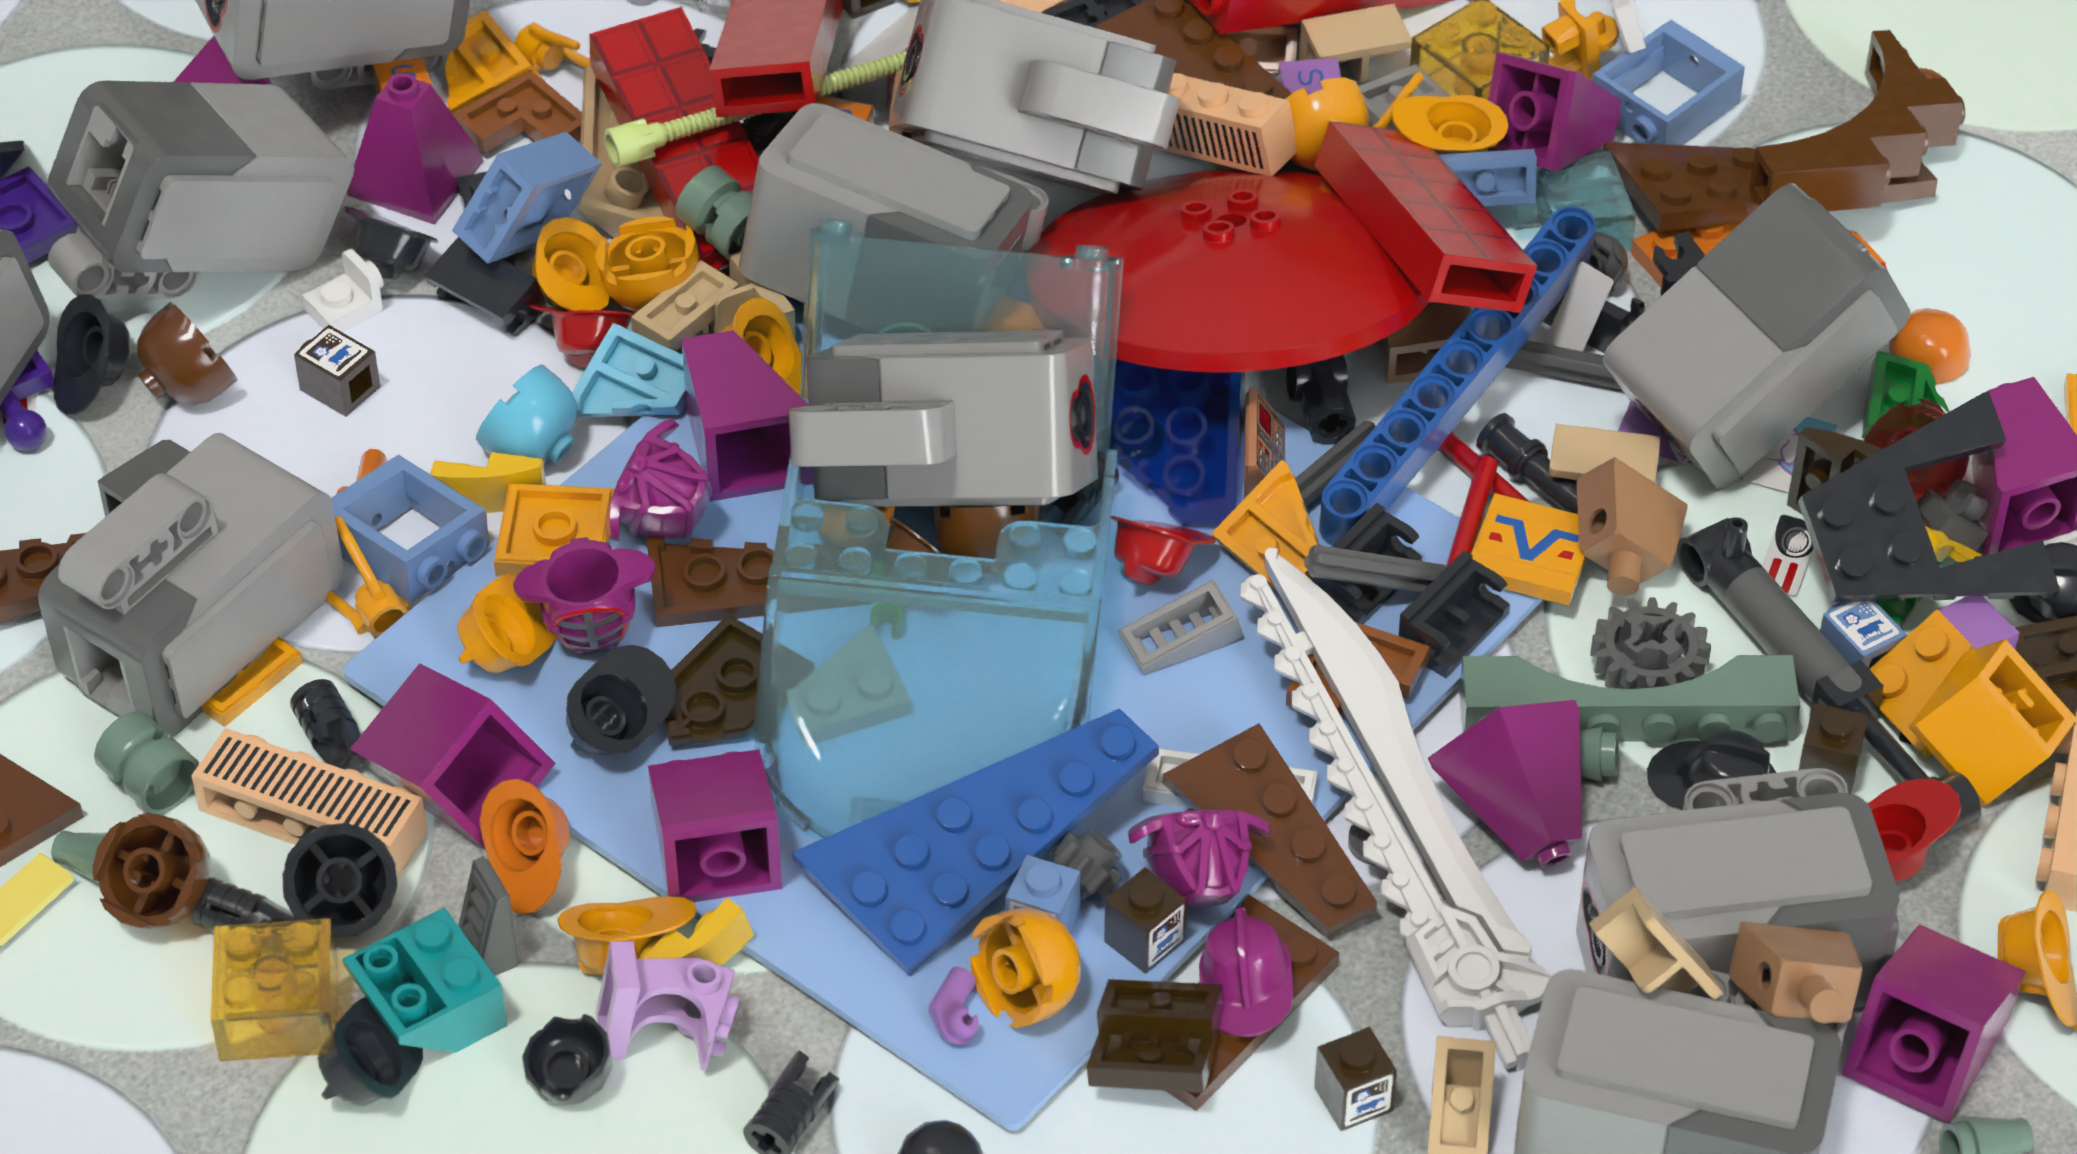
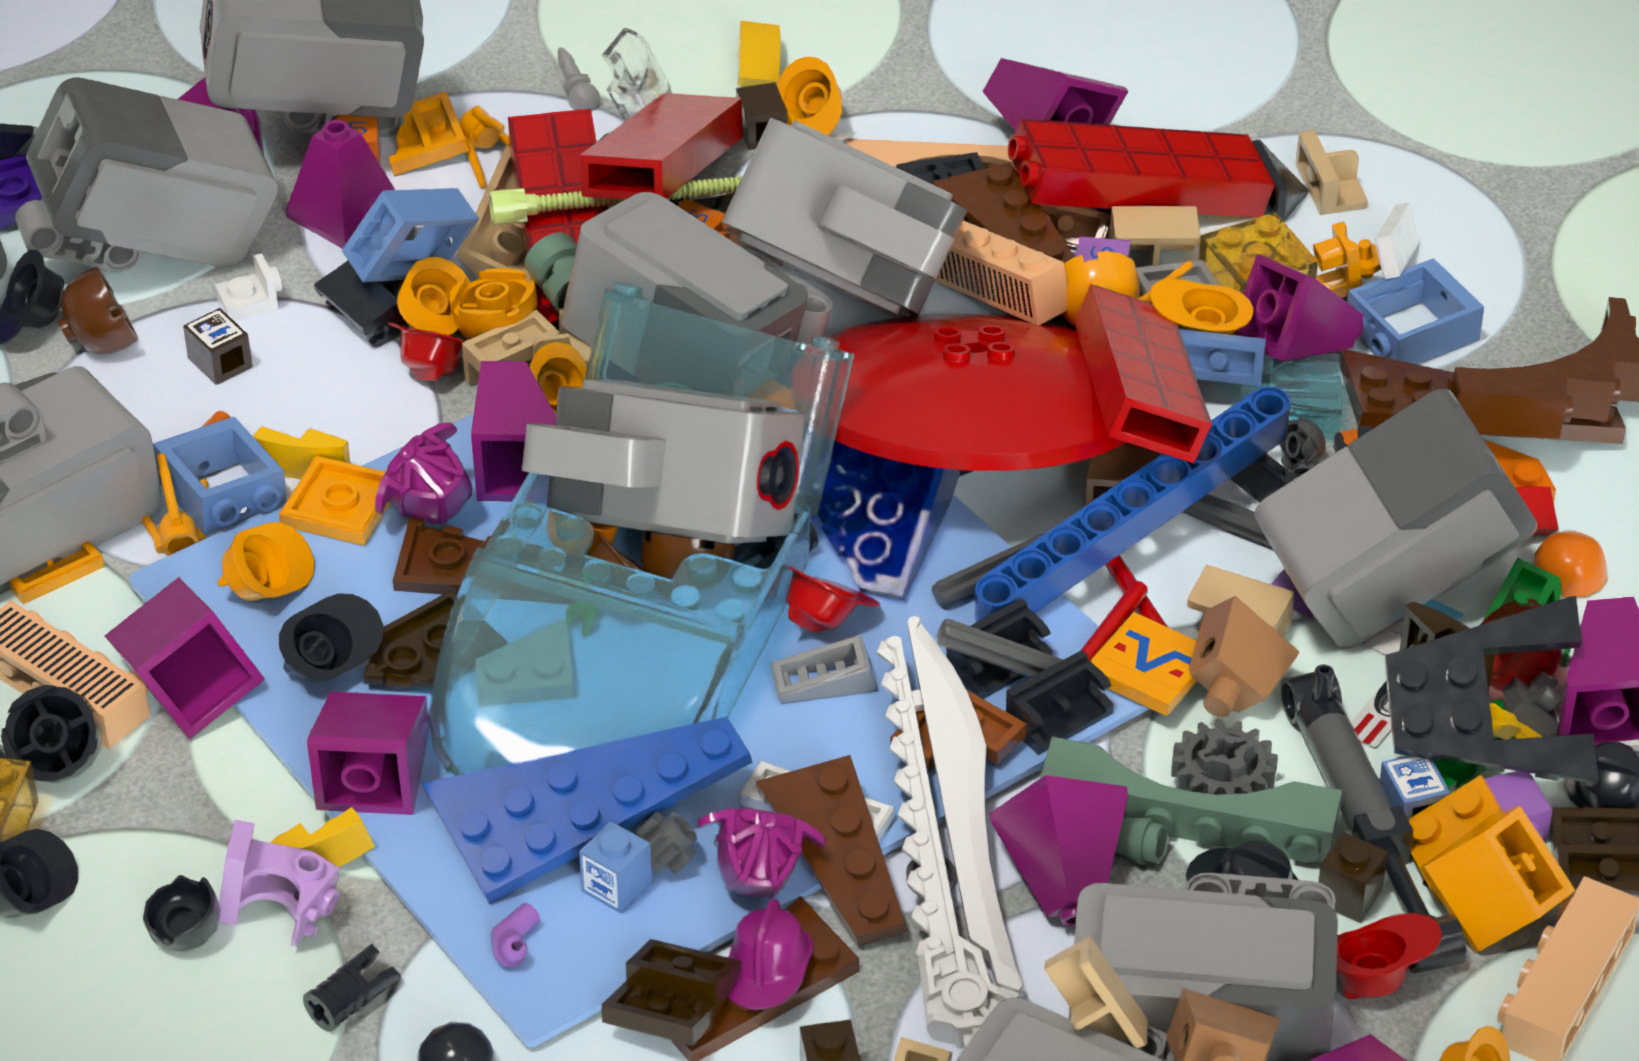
camera: 15 degrees right, 5 degrees down
black hinge [290,679,363,770] -> none
teal slope [342,907,507,1052] -> none
black piece [343,206,439,280] -> none
dark orange plate [453,70,582,154] -> none
dark grey slope [458,856,519,976] -> none
medium azure cylinder [476,364,577,464] -> none
orange piece [480,779,570,914] -> none
magenta piece [513,537,655,654] -> none
light orange piece [557,896,697,975] -> none
medium azure wing [572,323,687,417] -> none
light orange cylinder [970,907,1081,1028] -> none
dark brown brick [1104,867,1187,974] -> none
light orange wing [1211,460,1320,594] -> none
nougat slope [1244,389,1285,498] -> none
black piece [1286,355,1356,444] -> none
black pin [1476,413,1578,514] -> none
white sticker [1544,262,1614,351] -> none

